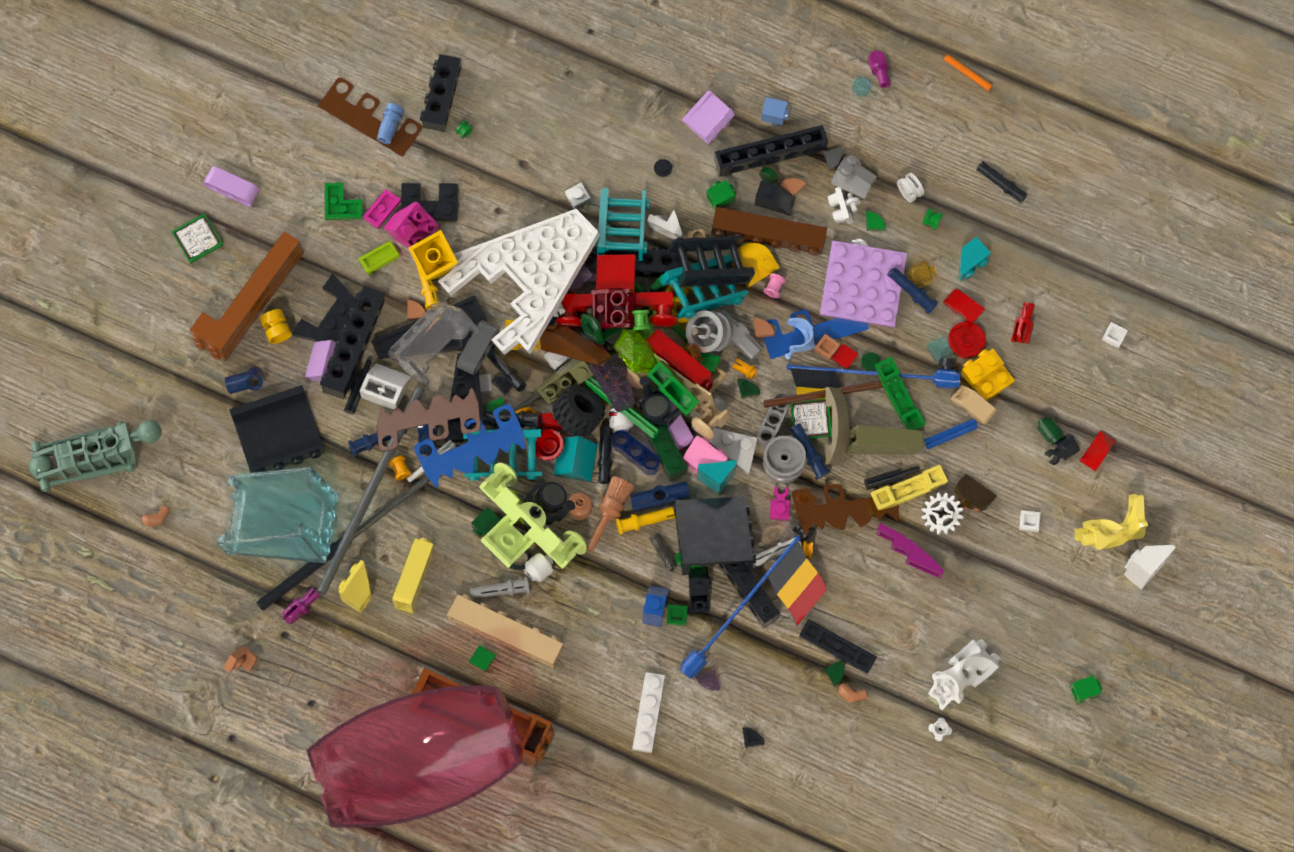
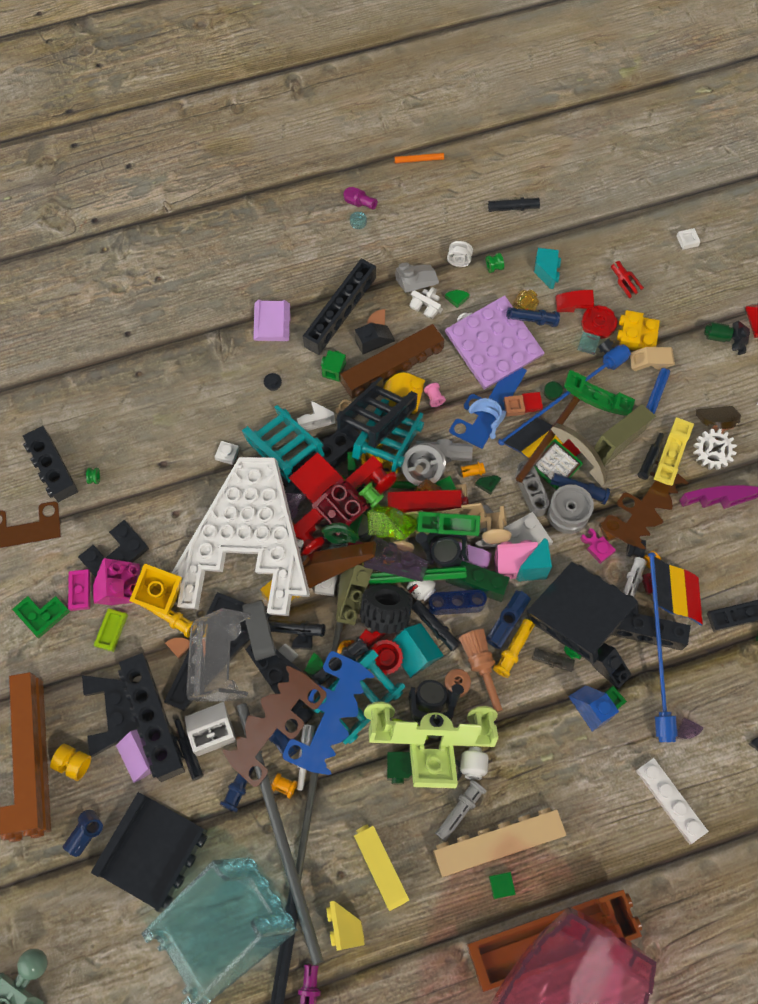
camera: 40 degrees left, 5 degrees down
medium blue axle [377,103,404,144] -> none
nougat tile [753,318,774,338] -> none
dark green tile [759,167,778,184] -> none
medium blue brick [761,97,790,126] -> none
dark grey tile [824,147,843,171] -> none

